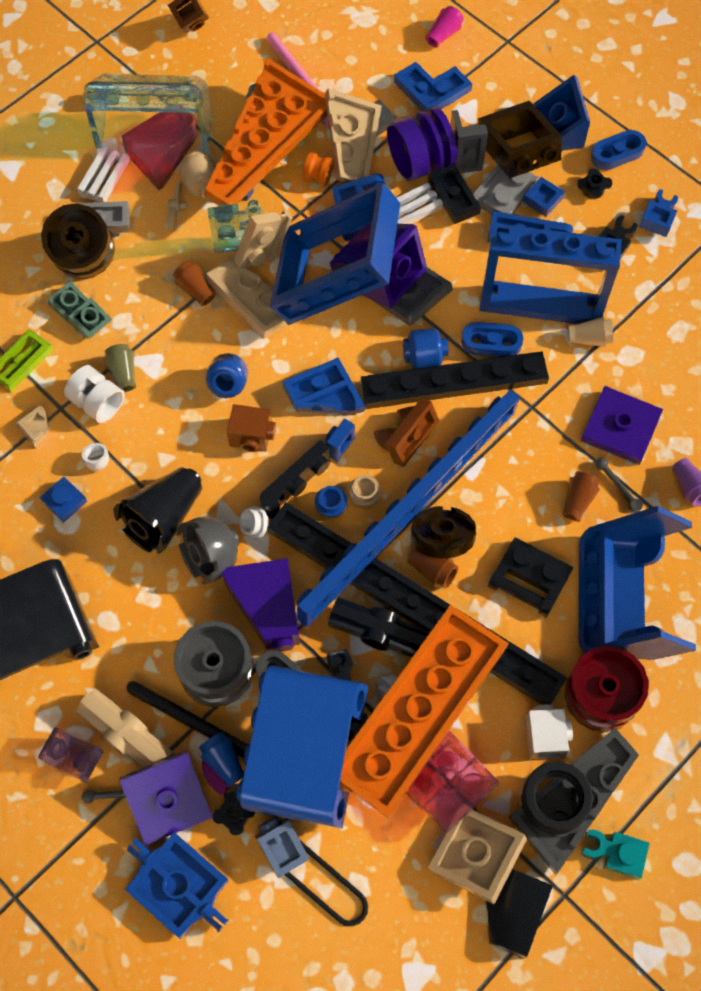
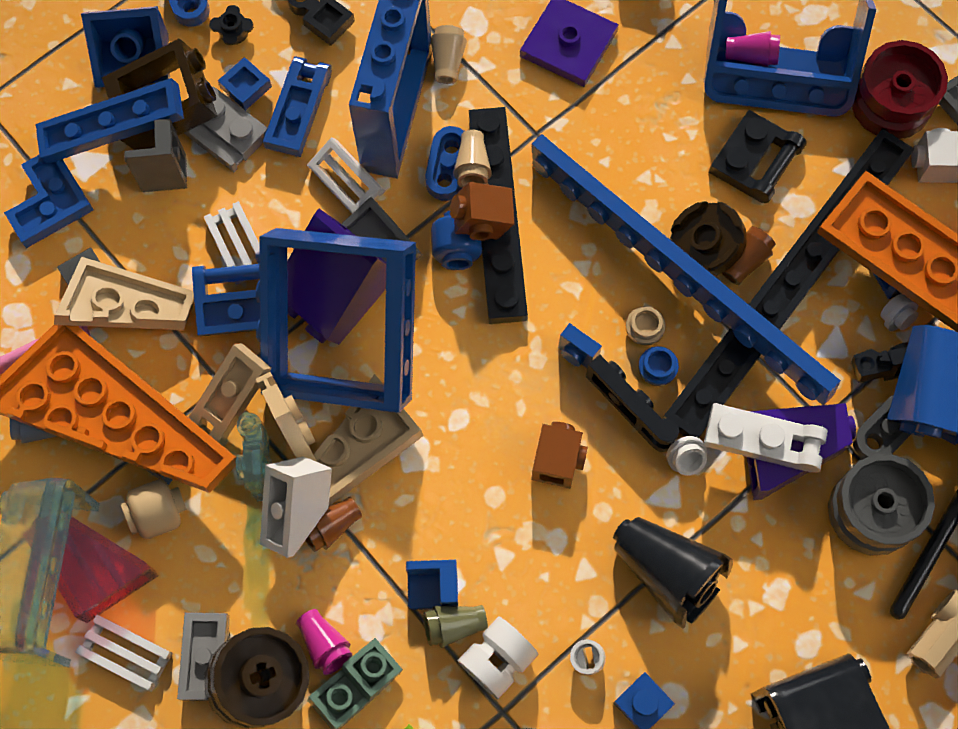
camera: 85 degrees left, 5 degrees up
tan piece [167,182,188,229] -> none
dark grey cylinder [177,516,239,585] -> none
blue head [205,353,248,398] -> none
blue wing [282,357,365,413] -> none
orange wheel [302,152,334,186] -> none
black piece [328,597,430,658] -> none
dark orange tile [374,398,439,467] -> none
dark purple wheel [387,106,458,181] -> none
black plate [428,164,481,224] -> none
dark orange cone [562,471,600,522] -> none
dark grey hinge [595,457,643,513] -> none
none -> blue plate [36,78,184,164]
none -> tan plate [188,343,271,447]
none -> white slope [260,456,332,558]
none -> dark pink cone [296,609,352,675]
none -> white tile [307,137,385,213]
none -> blue panel [406,559,458,610]
none -> dark orange brick [450,181,514,241]
none -> tan cone [453,130,492,188]
none -> white plate [703,403,828,472]
none -> dark pink cone [726,31,780,67]

